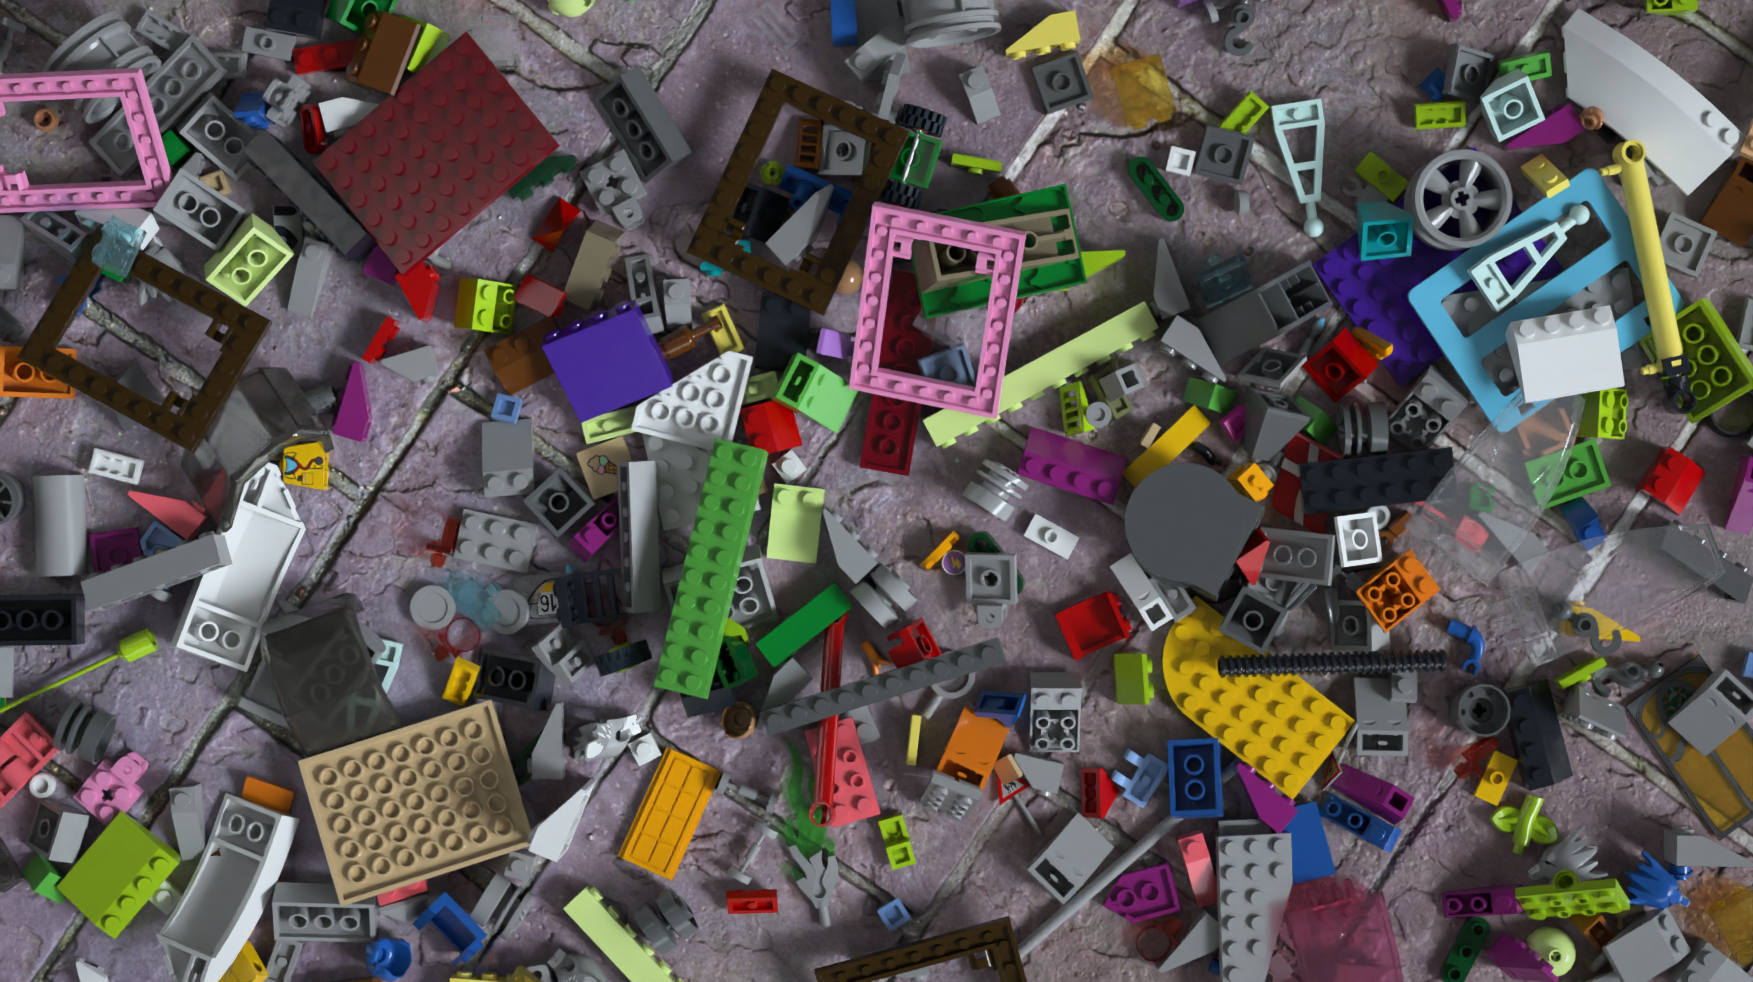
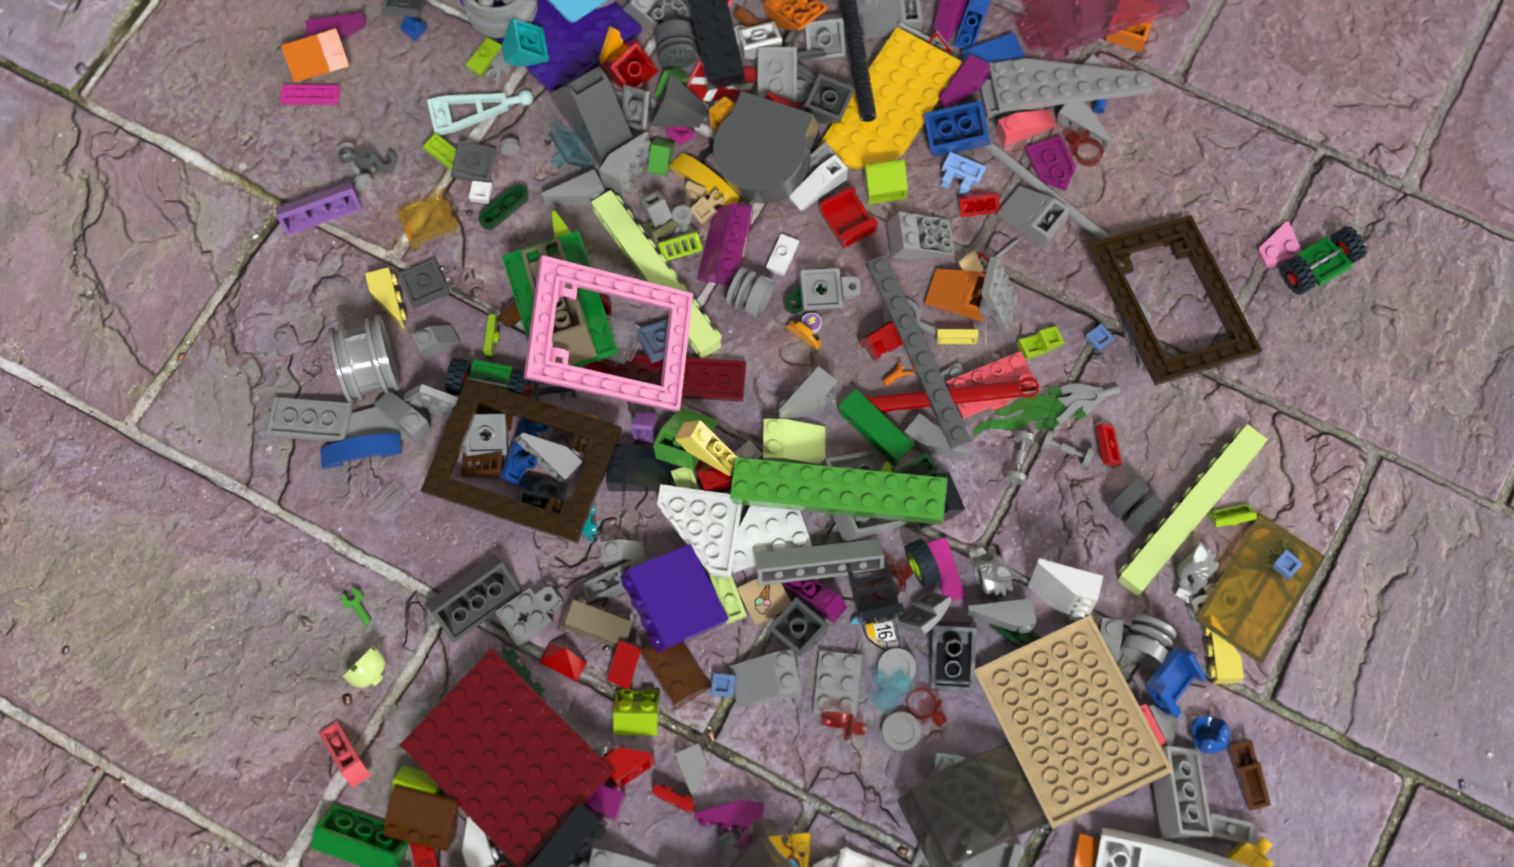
camera: 90 degrees left, 20 degrees down
yellow plate [442,656,481,707] -> none
light orange piece [618,746,722,881] -> none
white plate [628,732,662,767] -> none
reddish brown piece [657,315,723,359] -> none
light yellow tile [701,304,745,356] -> none
medium nougat hair [720,701,758,740] -> none
lime plate [760,161,785,185] -> none
light grey wheel [850,562,917,630] -> none
blue slope [974,690,1027,728] -> none
light grey slope [1013,751,1064,796] -> none
lime plate [1414,100,1466,130] -> none
none -> light yellow slope [675,420,737,476]
none -> tan plate [690,189,726,225]
none -> dark pink tile [926,537,965,602]

